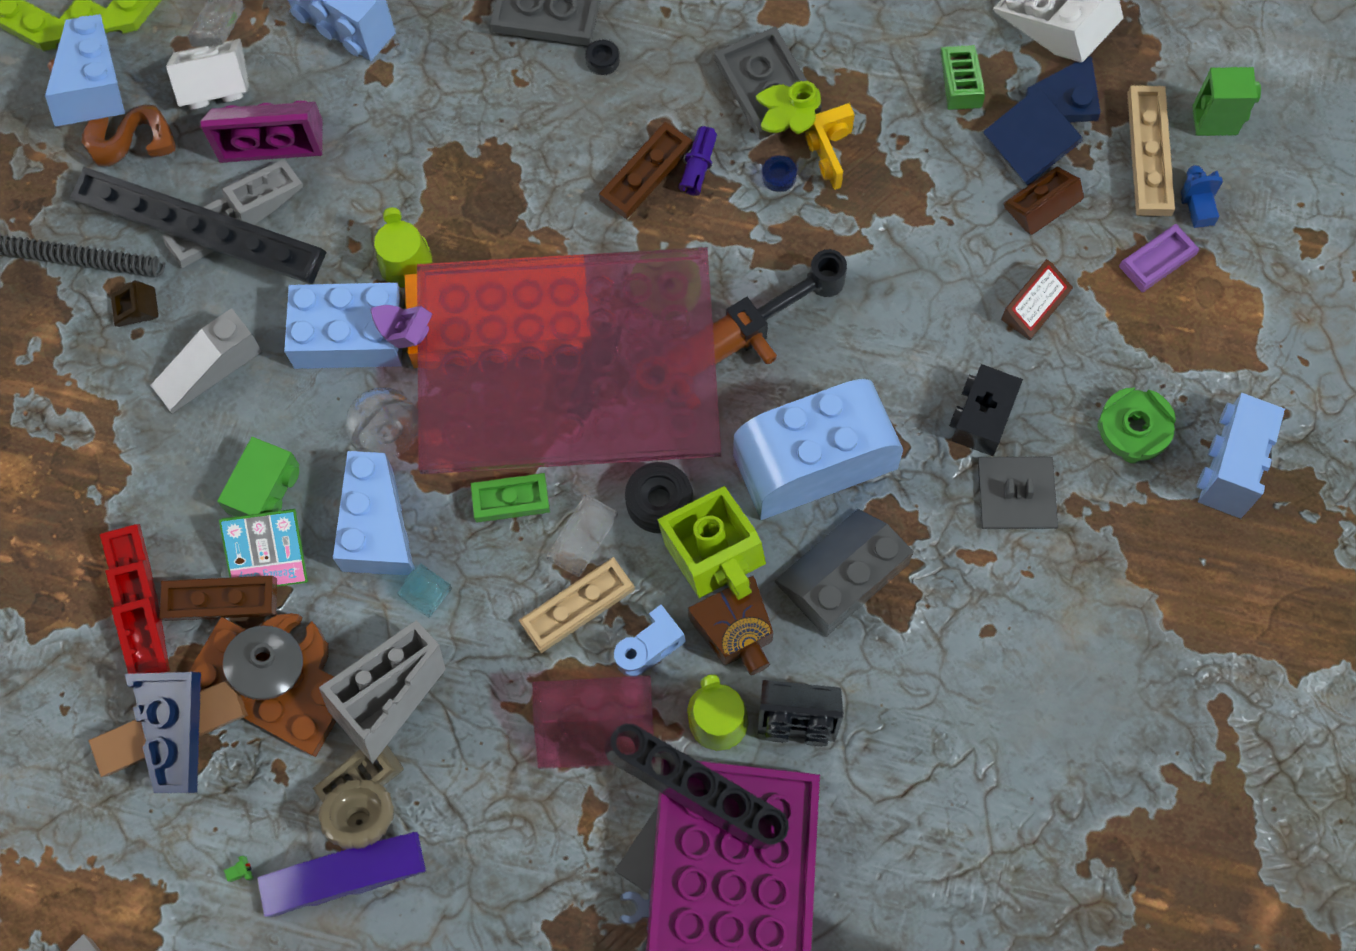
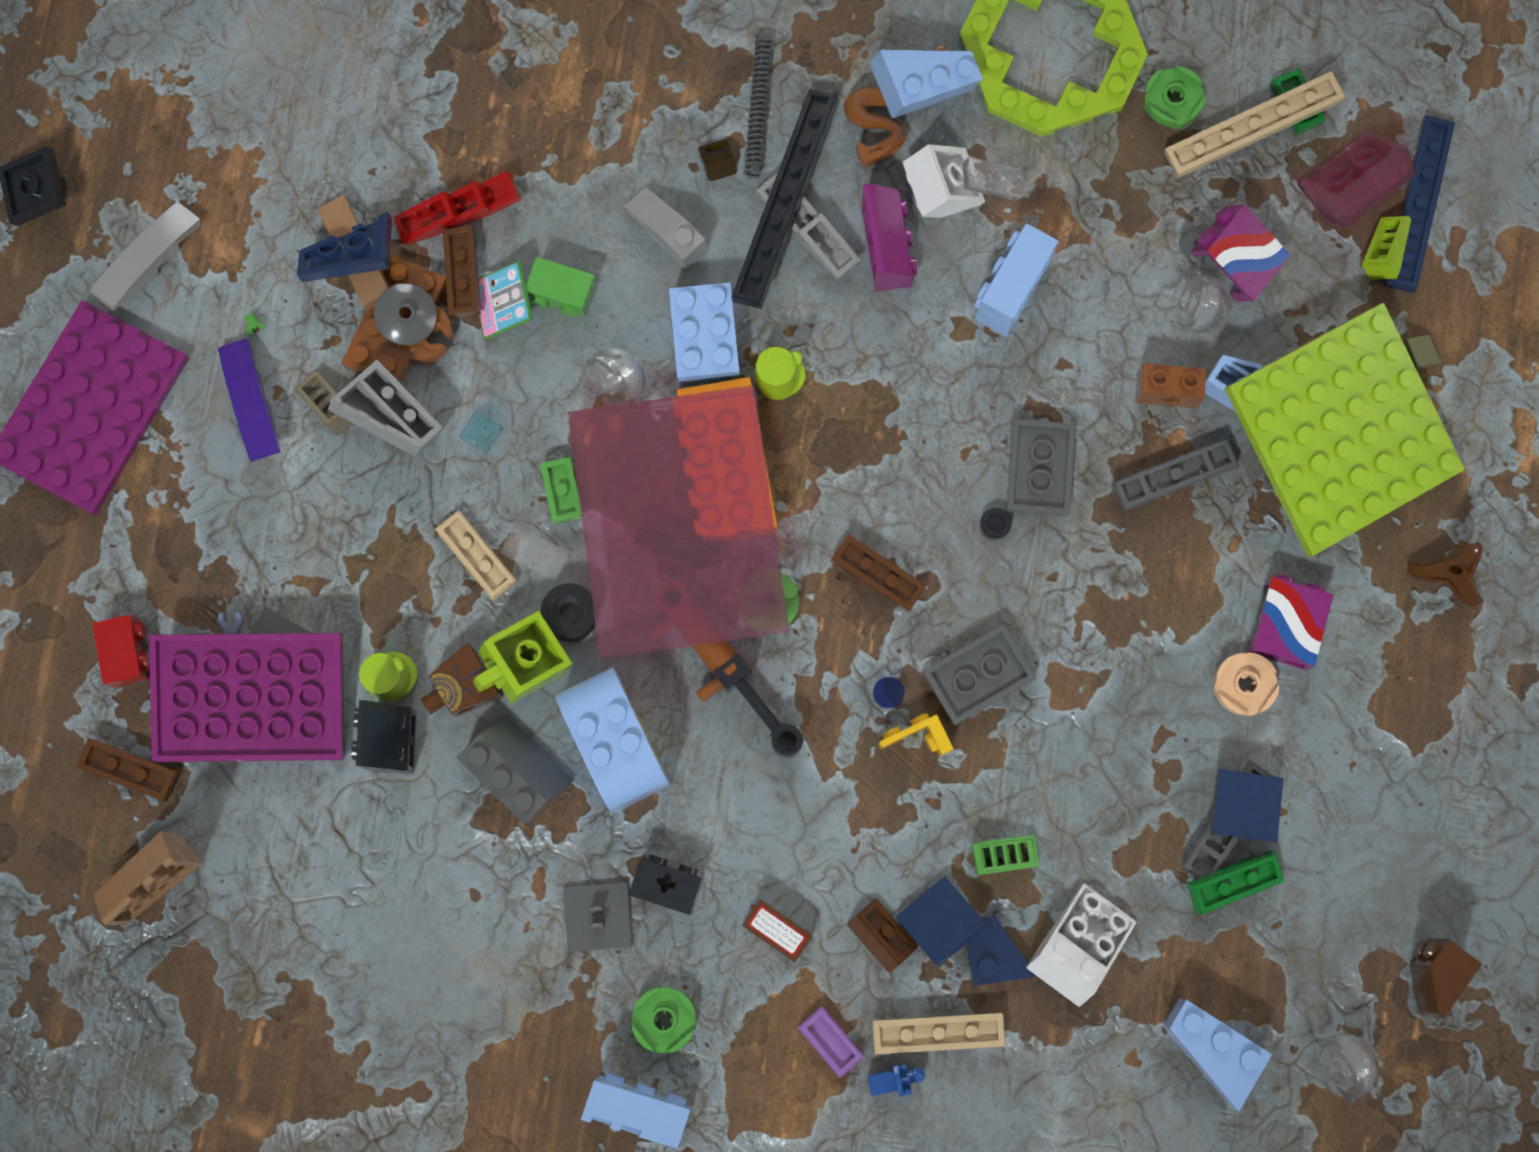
camera: 85 degrees right, 10 degrees up
dark tan hair [318,779,394,849] -> none
light blue wedge [333,451,416,576] -> none
medium lavender plate [371,305,433,348] -> none
clear pink slope [532,676,656,769] -> none
black beam [605,724,789,849] -> none
light blue leg [614,605,686,677] -> none
dark purple axle [679,126,717,196] -> none
lime plate [756,81,821,134] -> none
bright green brick [1192,67,1261,136] -> none

